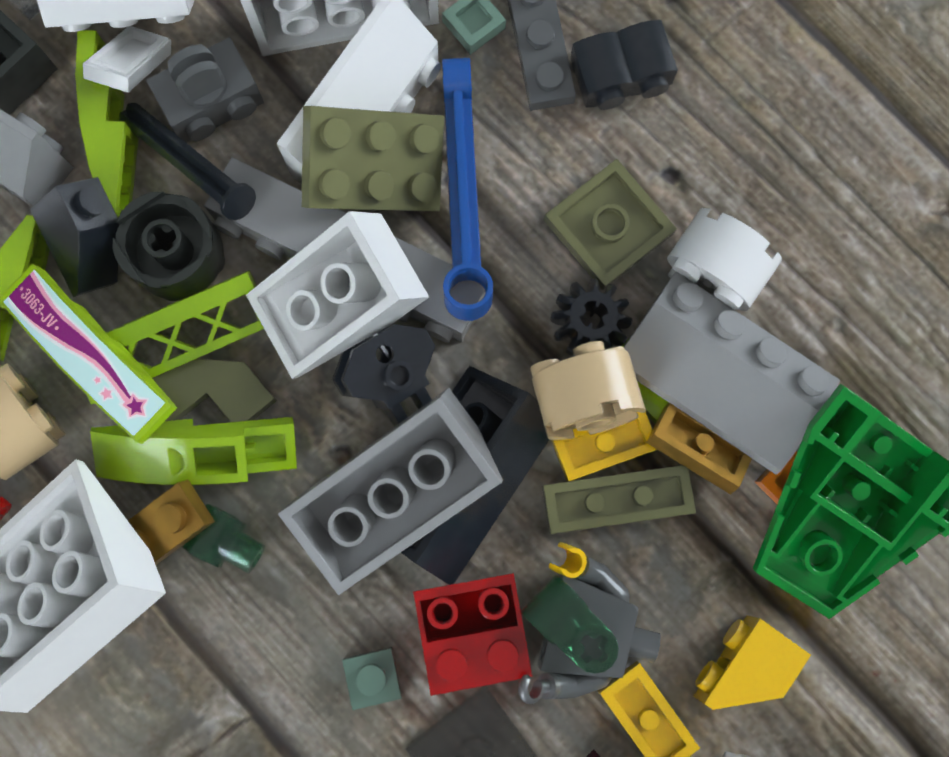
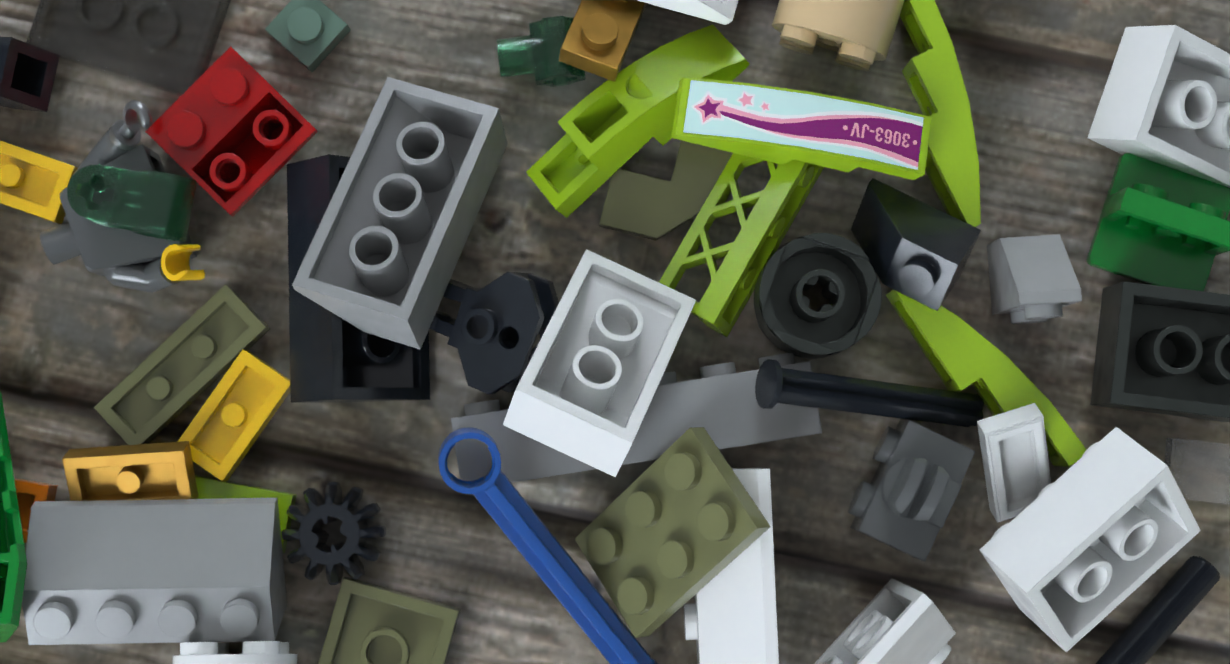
camera: 150 degrees right, 5 degrees up
tan brick [530,341,646,440] -> none

